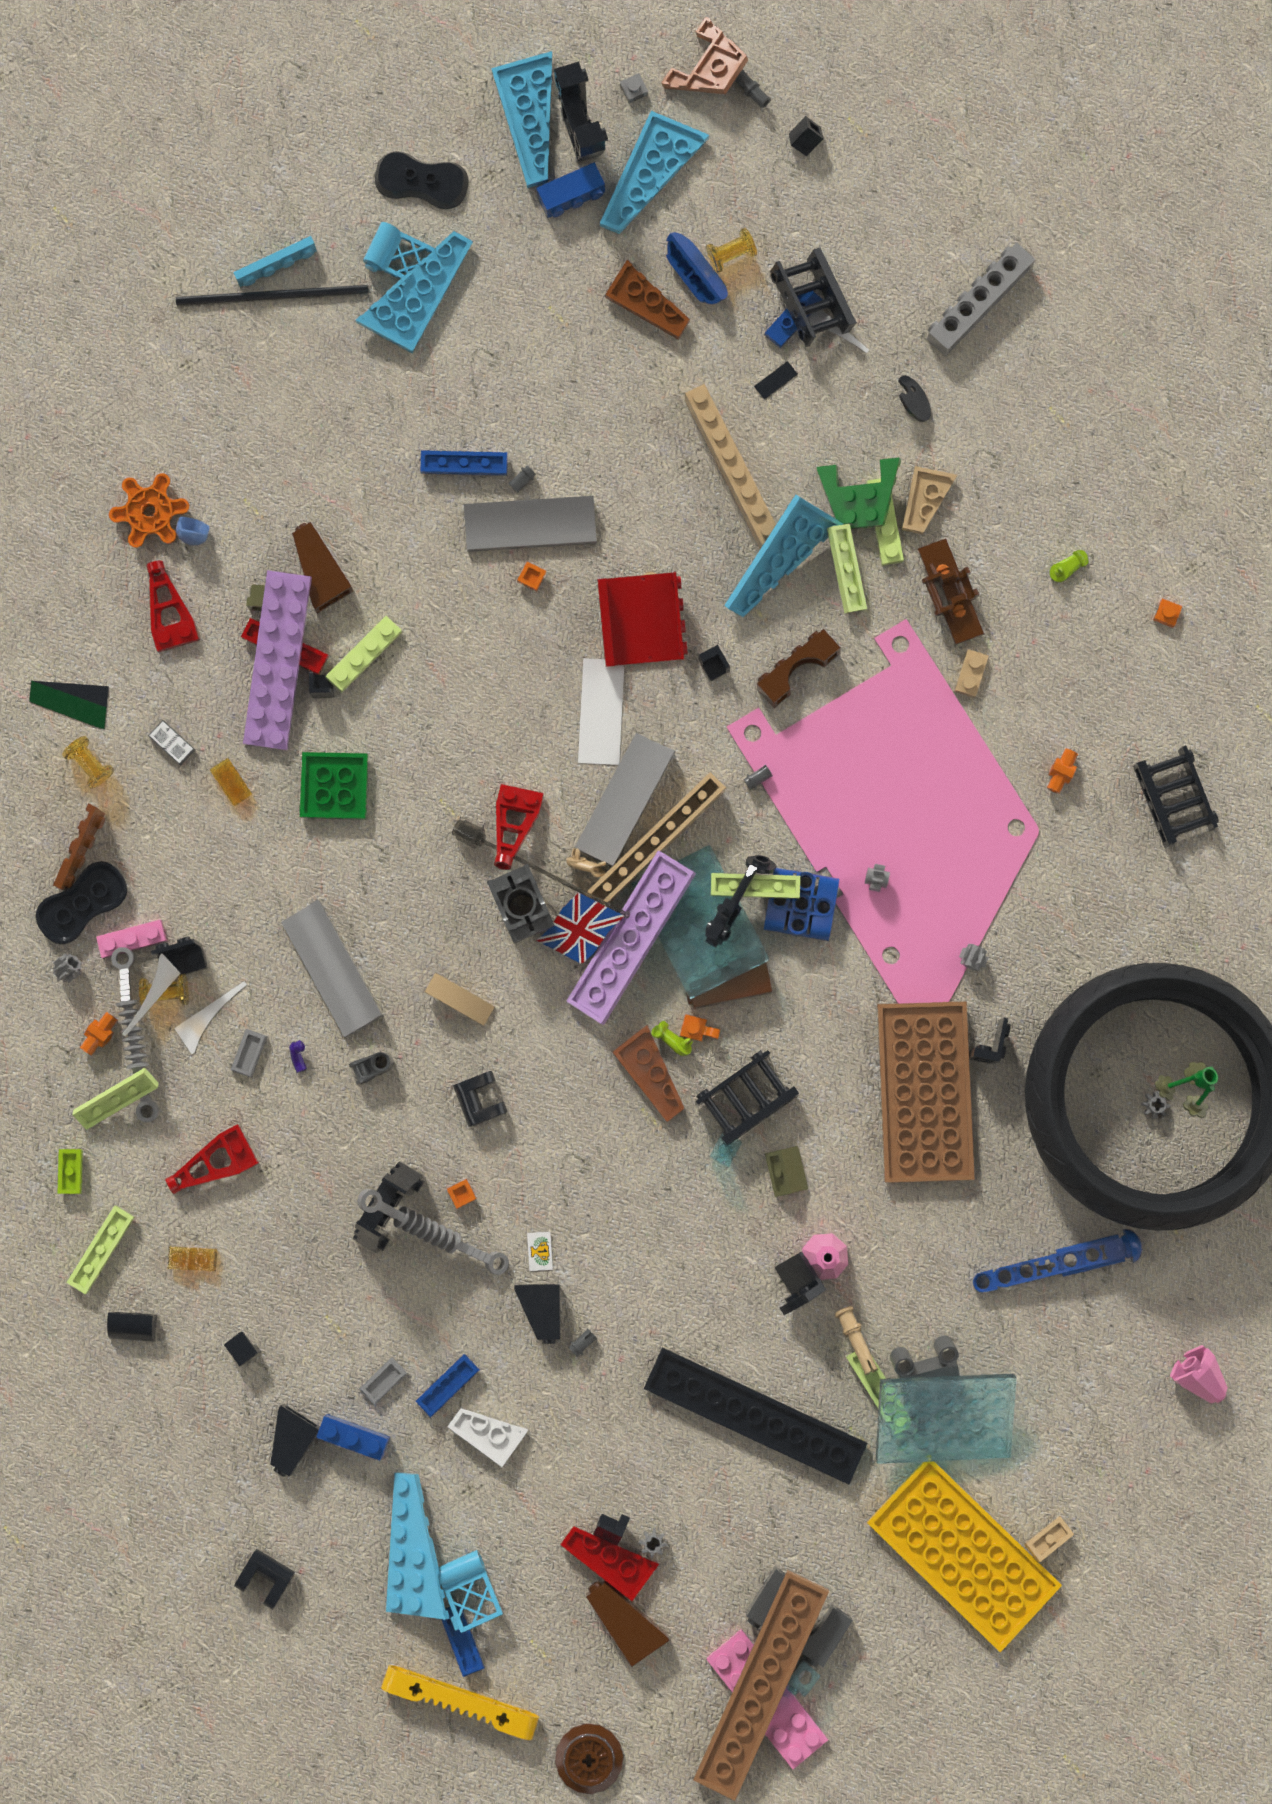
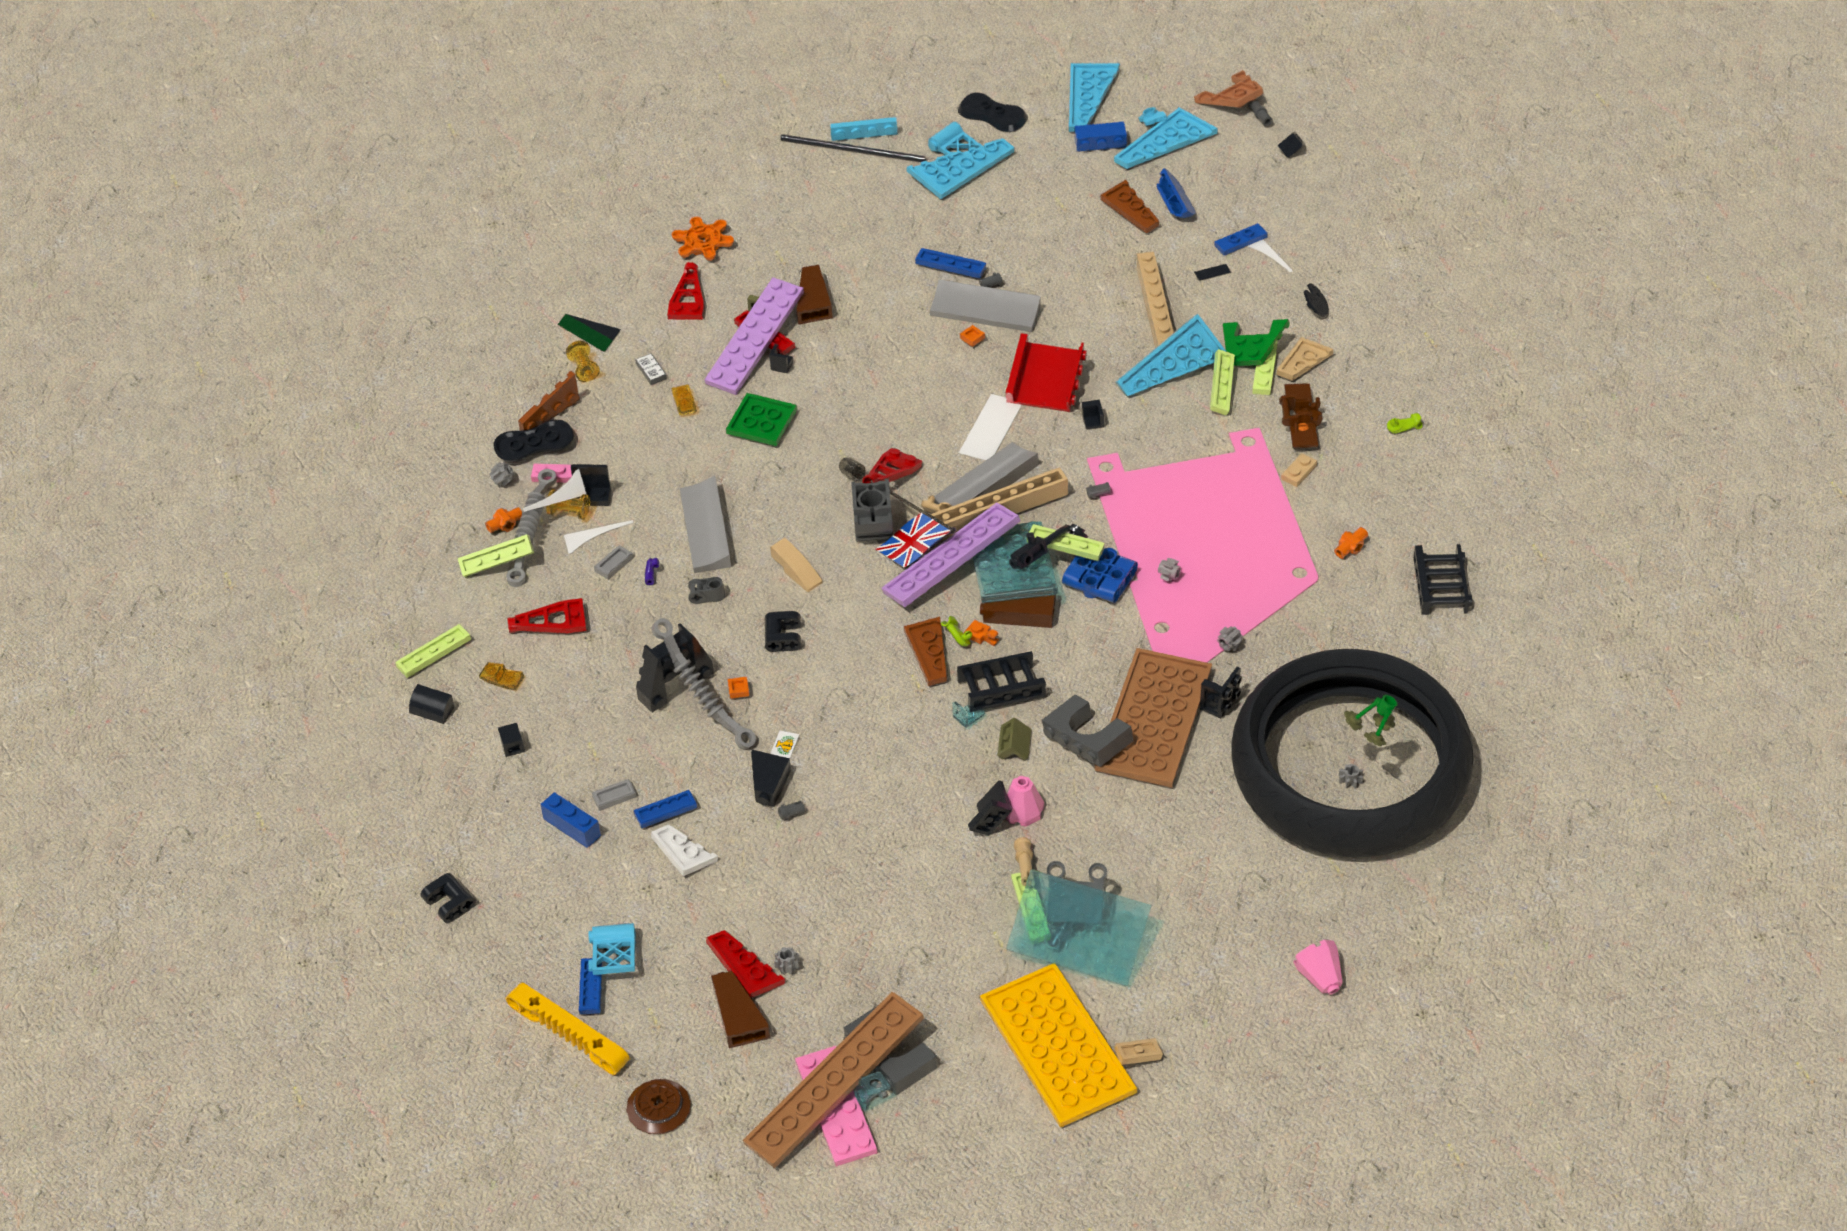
camera: 20 degrees right, 35 degrees down
lime plate [57,1149,83,1194] -> none
medium blue hair [176,517,210,545] -> none
black slope [270,1404,320,1477] -> none
yellowish green plate [326,616,402,693] -> none
medium azure wing [386,1472,450,1620] -> none
black wedge [554,61,608,163] -> none
black panel [593,1514,630,1546] -> none
light grey plate [620,73,648,103] -> none
black plate [643,1347,868,1485] -> none
clear yellow piece [706,227,757,273] -> none
reddish brown arch [757,629,841,708] -> none
black fence [770,247,857,347] -> none
light grey brick [927,242,1035,357] -> none
blue piece [973,1229,1142,1292] -> none
orange plate [1153,598,1182,628] -> none
none -> dark grey arch [1042,694,1134,767]
none -> medium azure animal [1138,107,1167,126]

